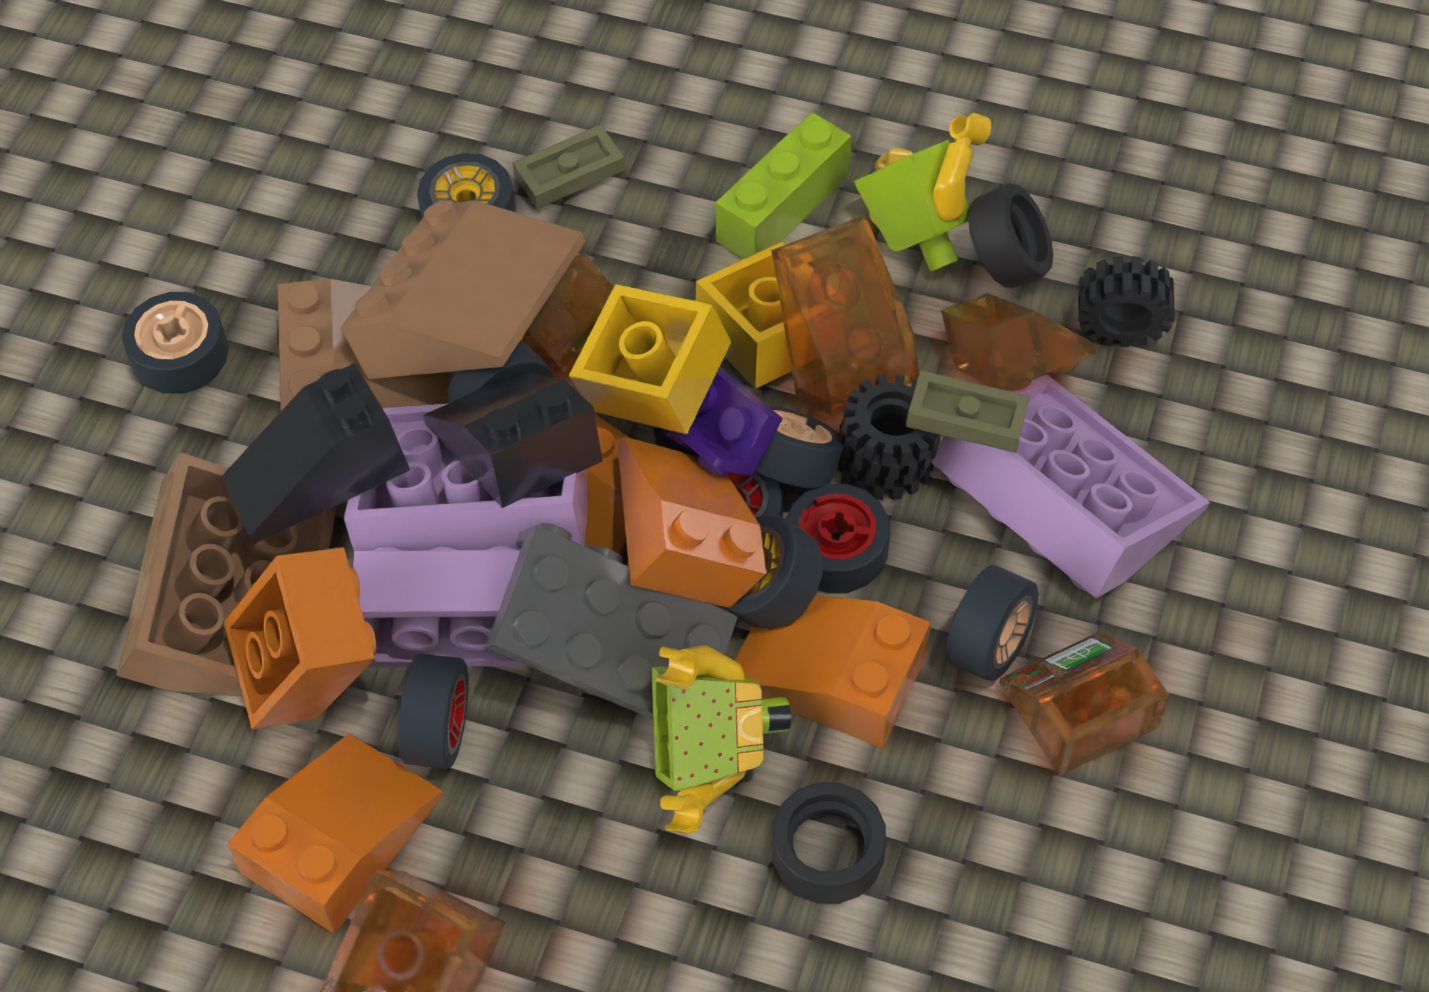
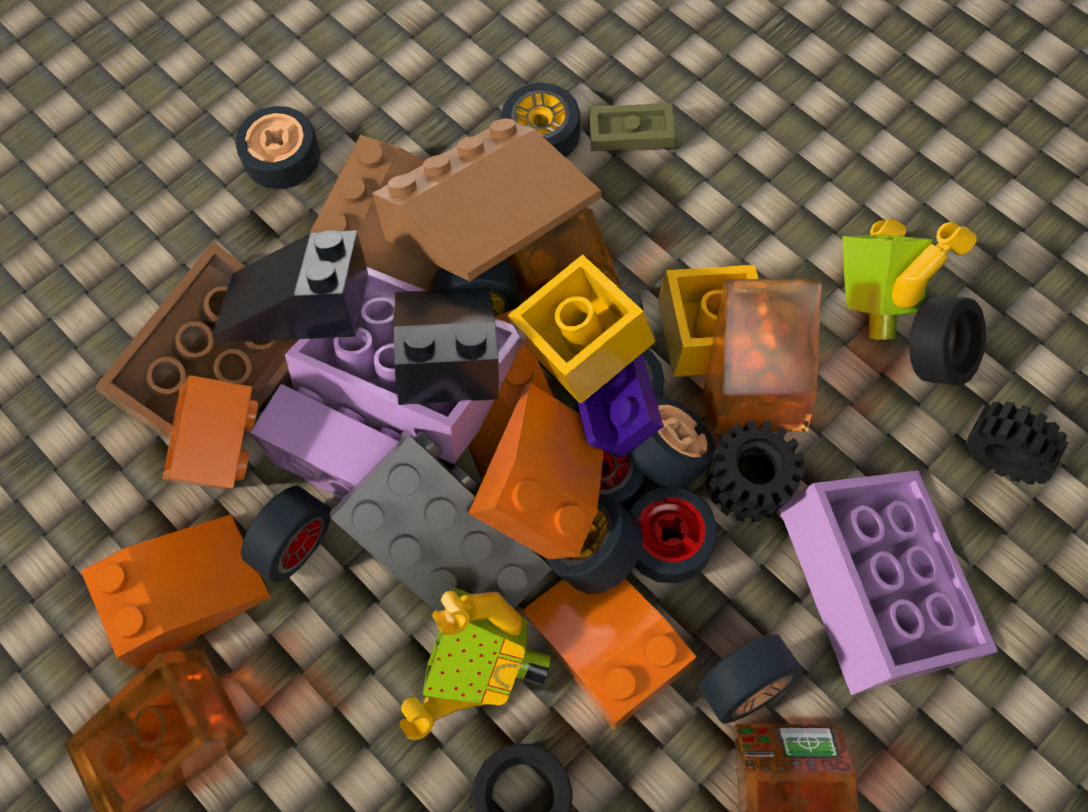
camera: 30 degrees right, 10 degrees up
lime brick [715,112,851,259] -> none
olive plate [906,370,1030,453] -> none
clear orange slope [941,293,1096,392] -> none

